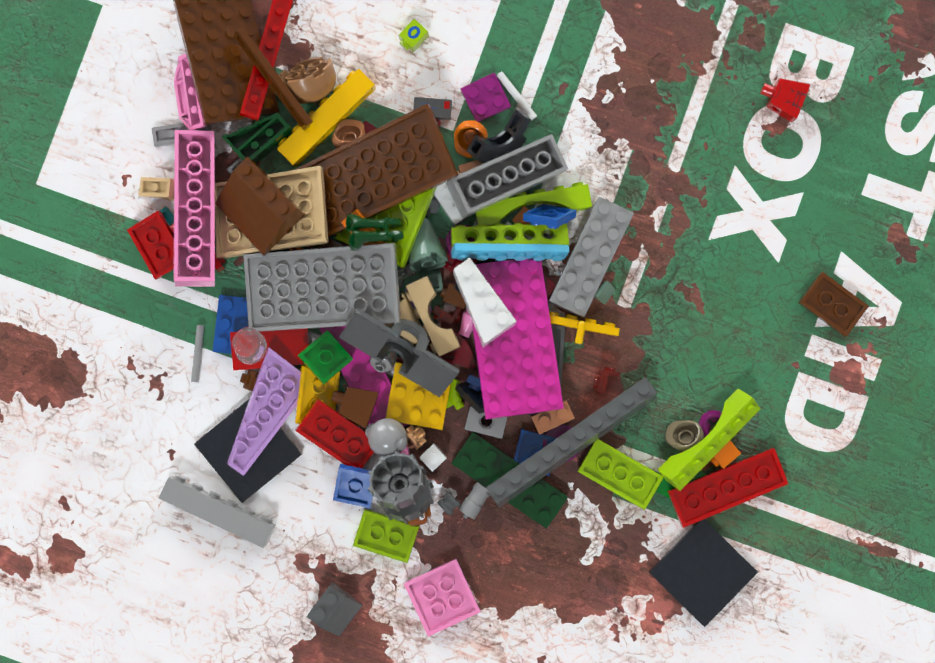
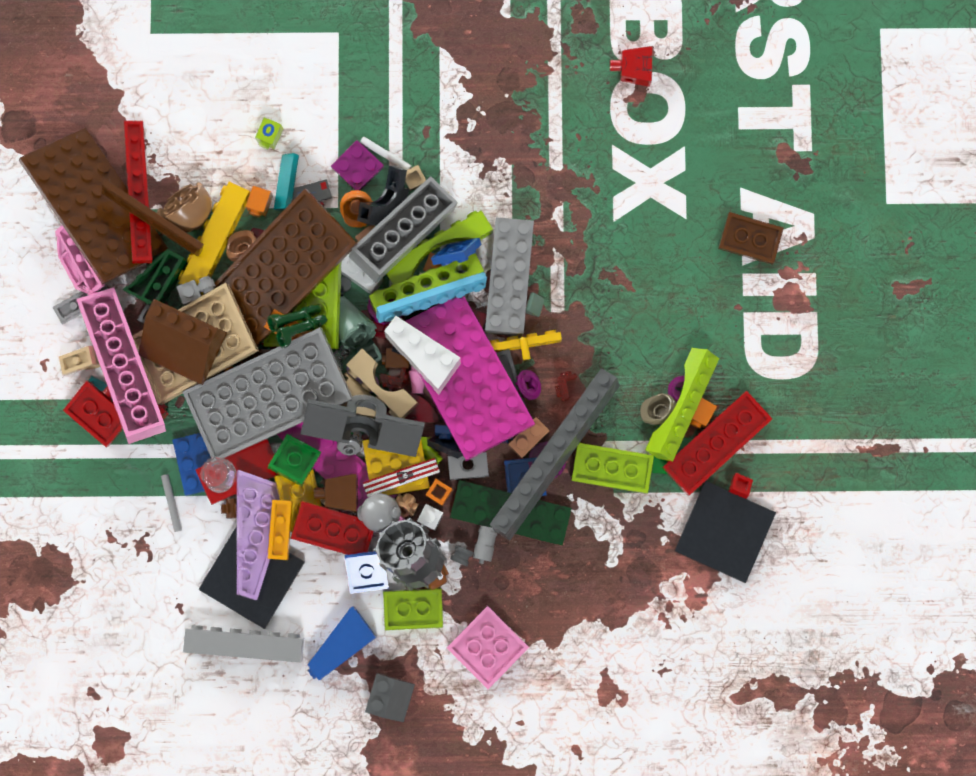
camera: 25 degrees left, 5 degrees down
none -> light grey plate [177,276,216,305]
none -> orange brick [246,186,273,217]
none -> light orange plate [268,500,293,560]
none -> teal tile [273,153,299,211]
none -> blue slope [308,606,377,680]
none -> sticker [363,458,440,497]
none -> tan plate [405,165,426,192]
none -> orange brick [426,479,453,507]
none -> magenta gear [515,370,541,400]
none -> red plate [728,473,753,499]

